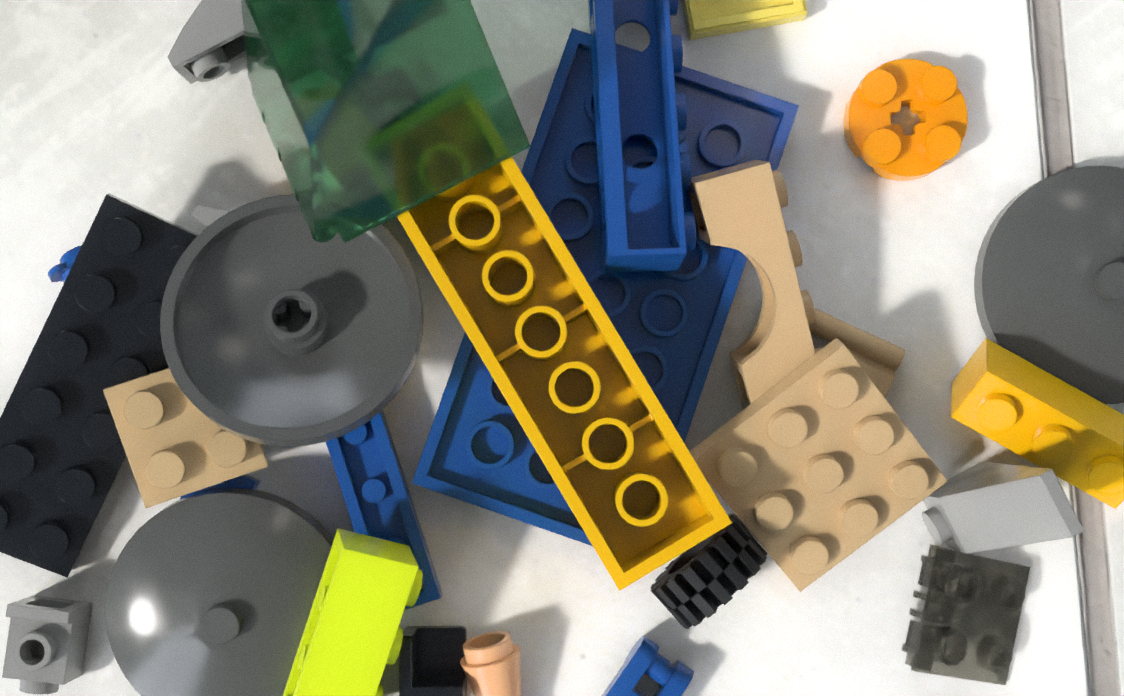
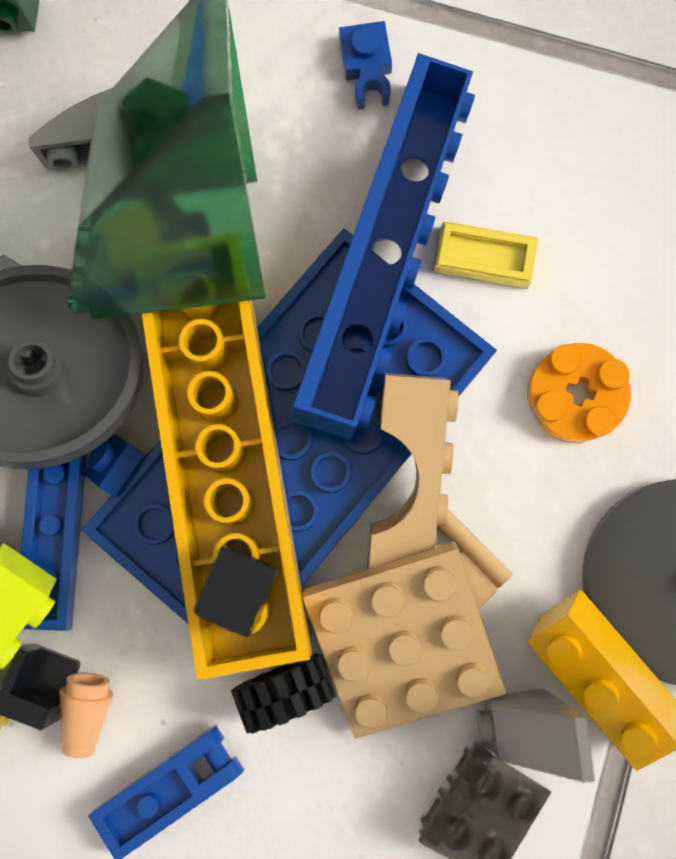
camera: 25 degrees right, 5 degrees down
none -> blue plate [85,433,145,497]
none -> black panel [194,546,281,638]

